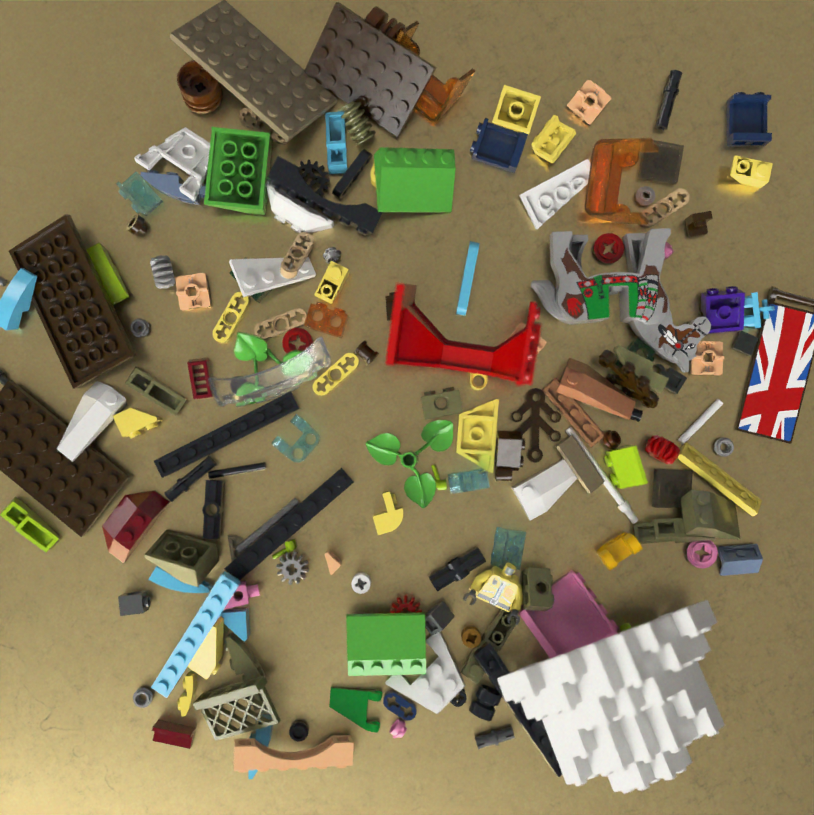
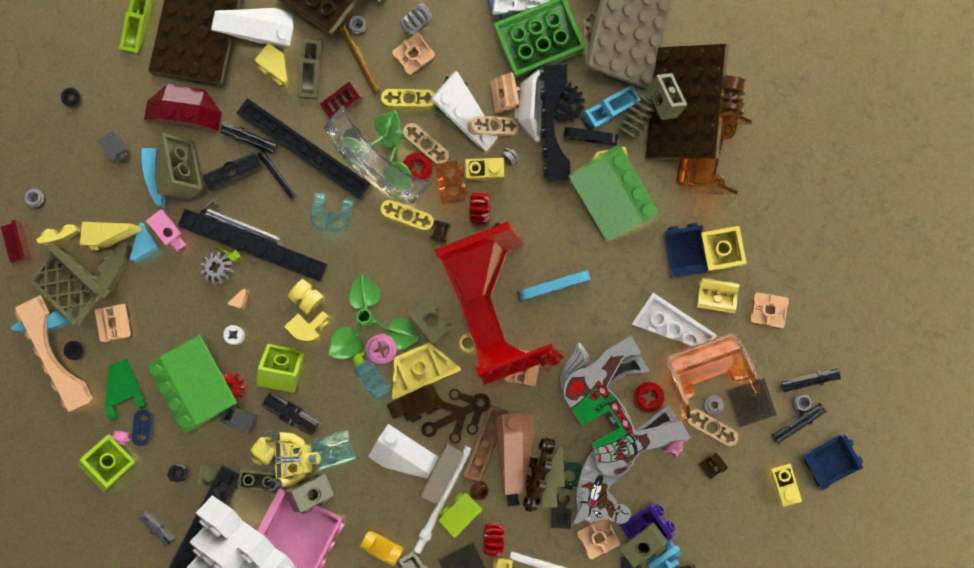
camera: 65 degrees right, 5 degrees down
medium azure plate [151,571,241,698] -> none
white wing [385,631,466,714] -> none
pearl gold wheel [461,626,481,648] -> none
black wheel [469,684,502,721] -> none
none -> black plate [61,88,80,107]
none -> lime slope [77,434,135,493]
none -> light nougat piece [95,304,131,343]
none -> light yellow head [250,436,275,466]
none -> lime slope [257,344,305,393]
none -> light yellow wheel [287,279,324,315]
none -> pearl gold bar [339,25,381,94]
none -> bright pink gear [366,334,397,364]
none -> red gear [469,192,491,225]
none -> light nougat piece [490,72,520,113]
none -> olive brick [620,522,668,568]
none -> olive brick [647,73,687,120]
none -> black pin [771,402,827,445]
none -> light grey plate [794,394,813,412]

